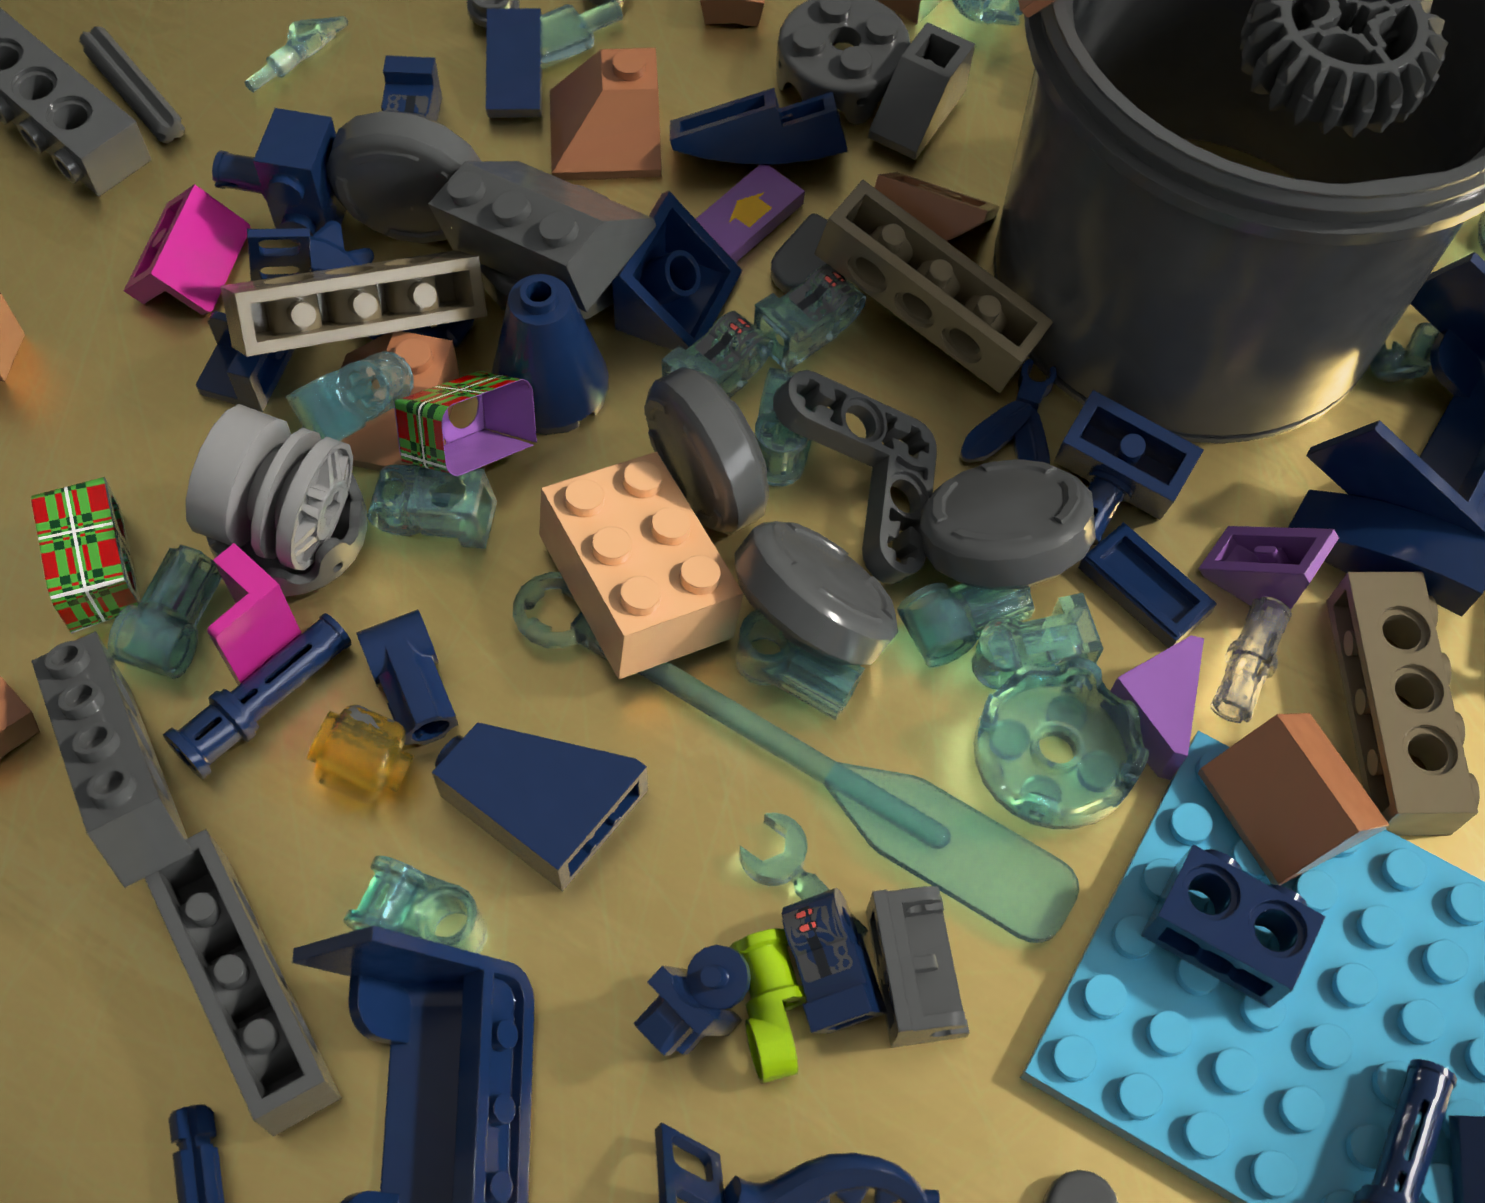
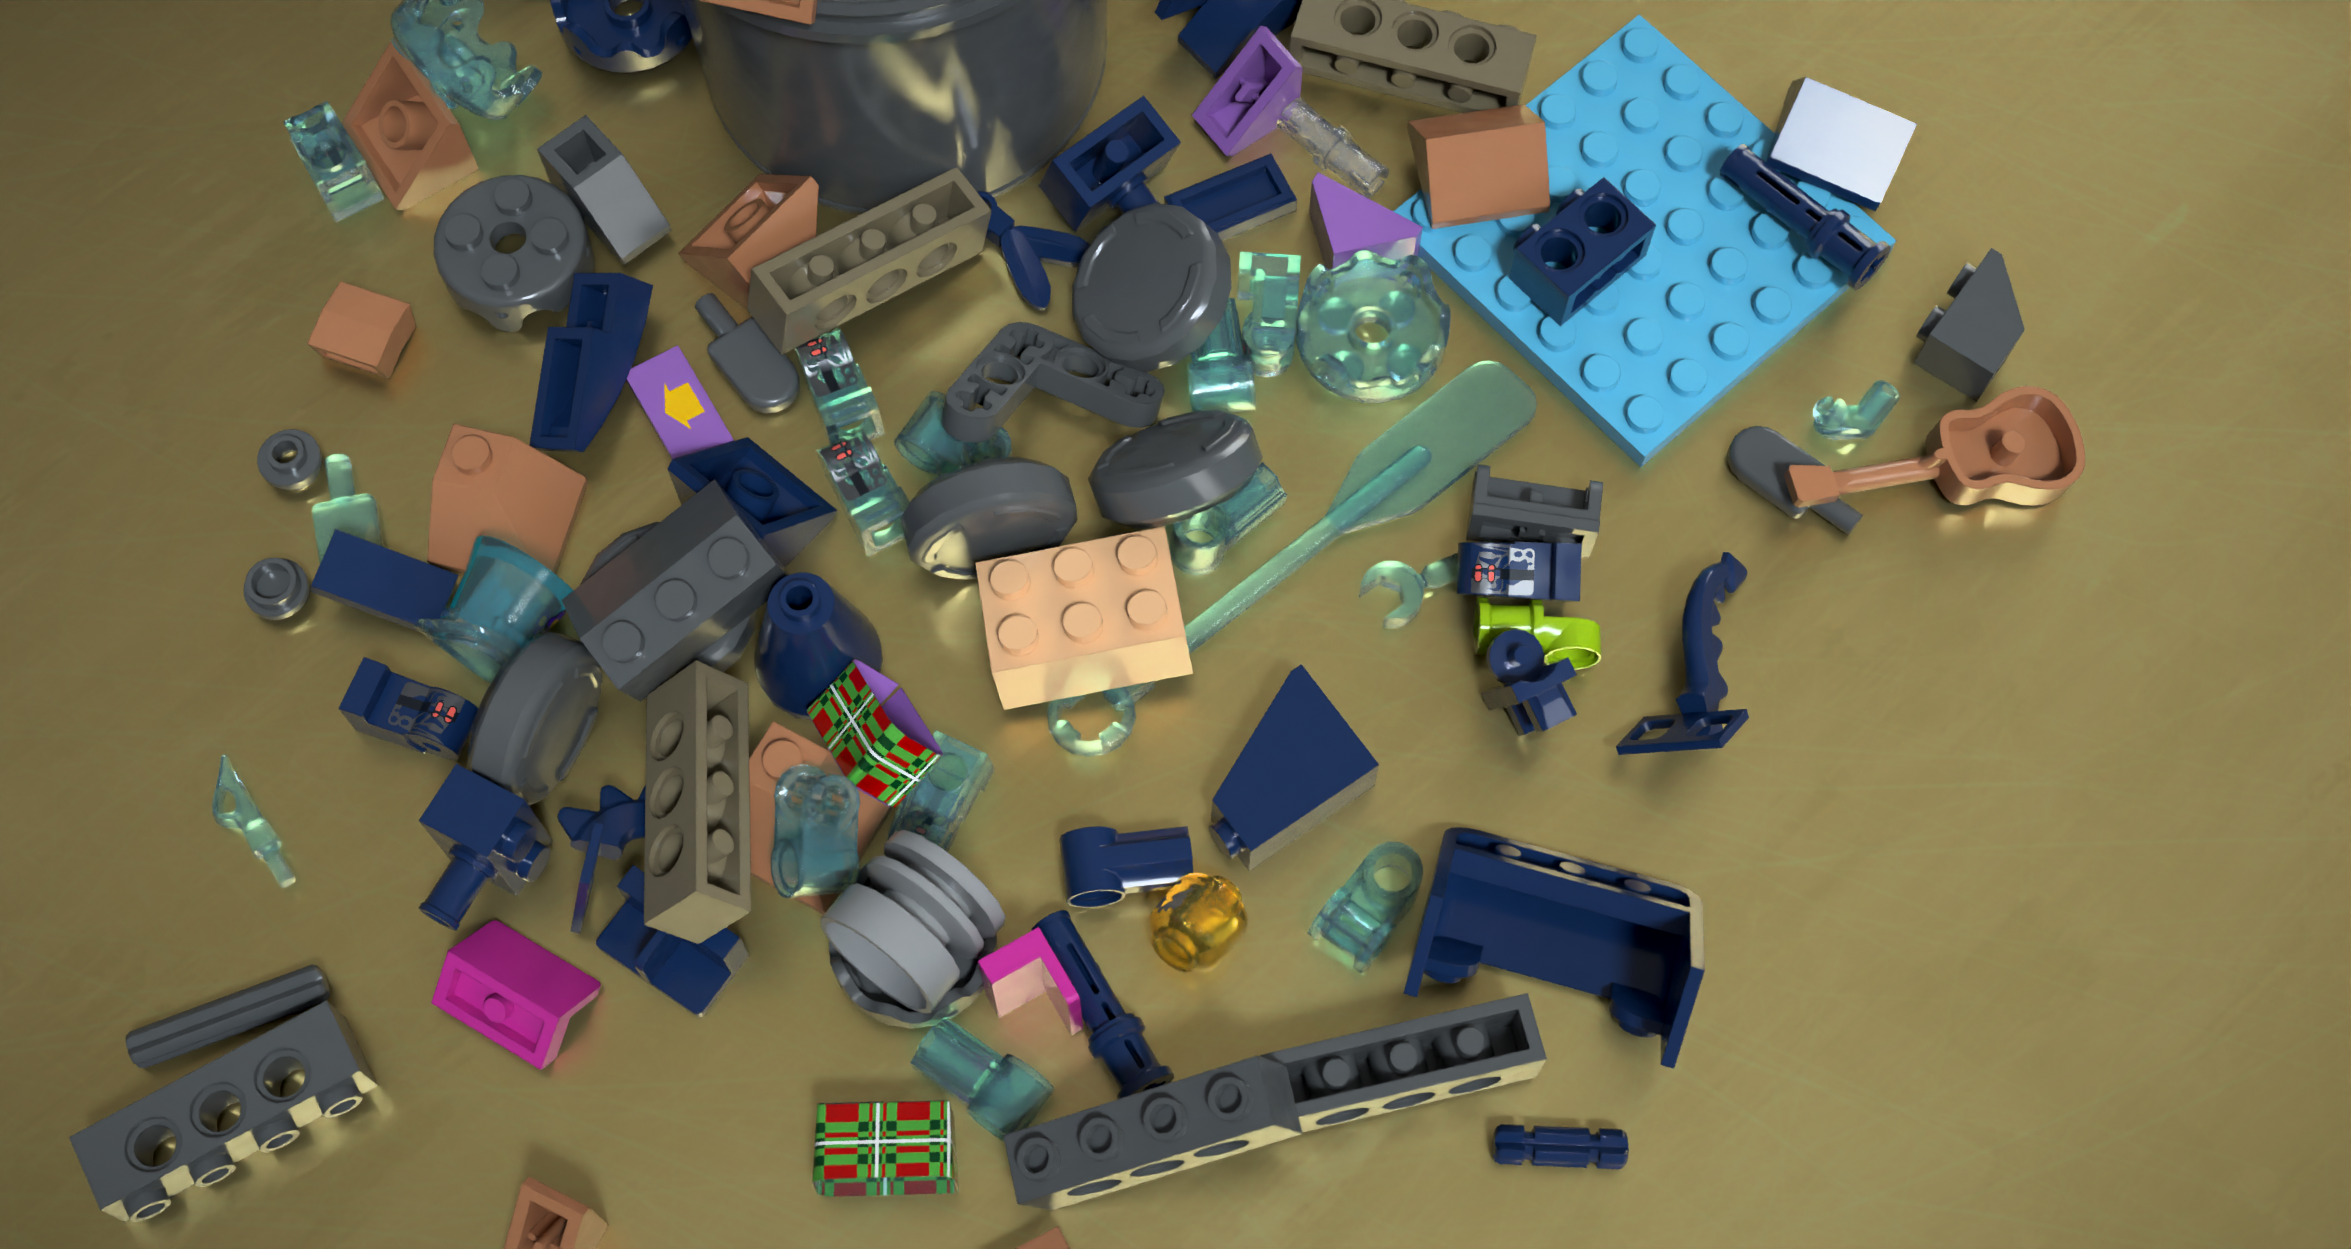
camera: 70 degrees left, 5 degrees up
none -> clear light blue hat [414,535,574,684]

